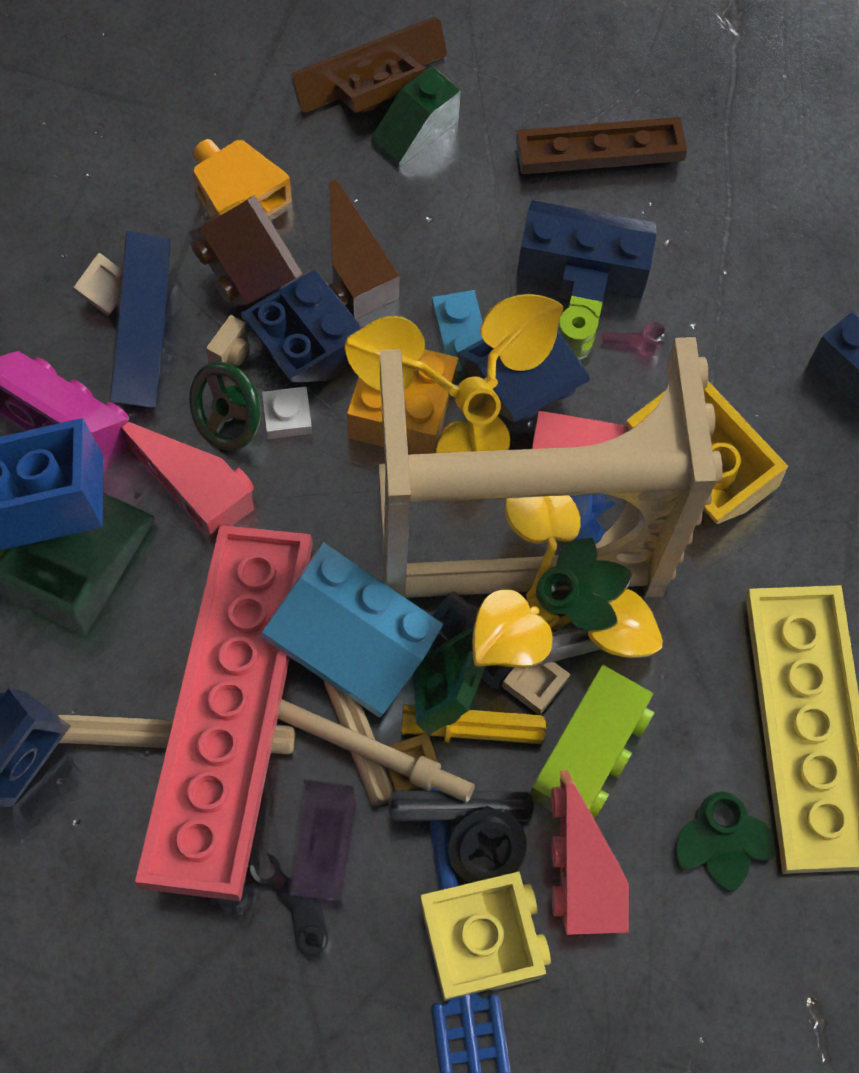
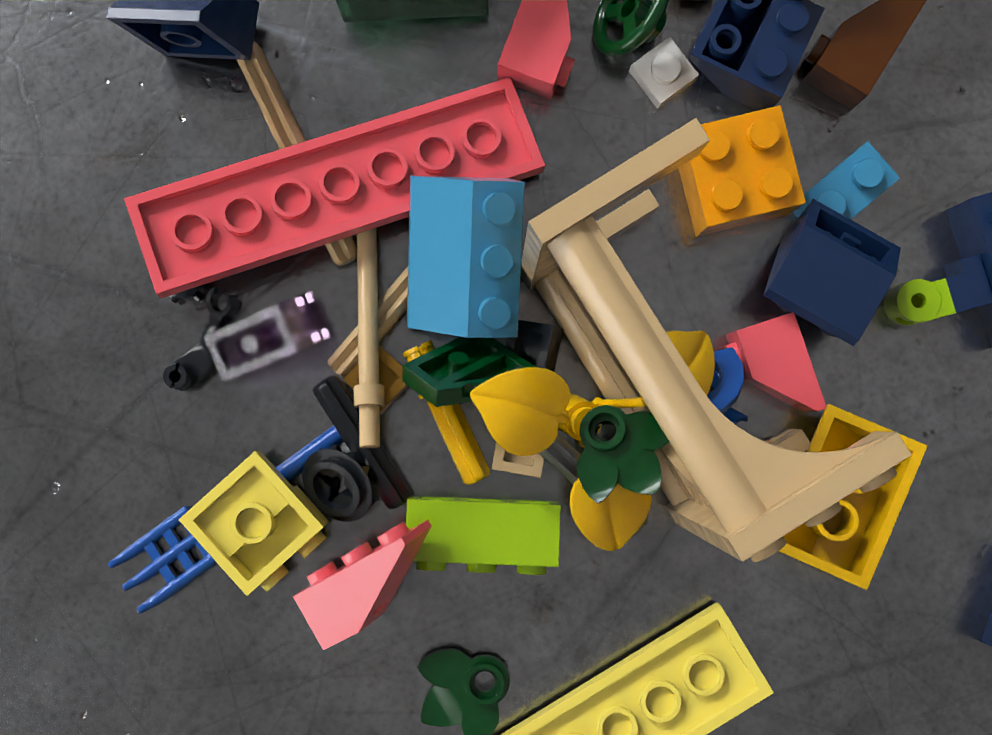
camera: 65 degrees right, 20 degrees up
yellow plant [344,294,563,453] -> none
clear pink hand [602,322,665,356] -> none

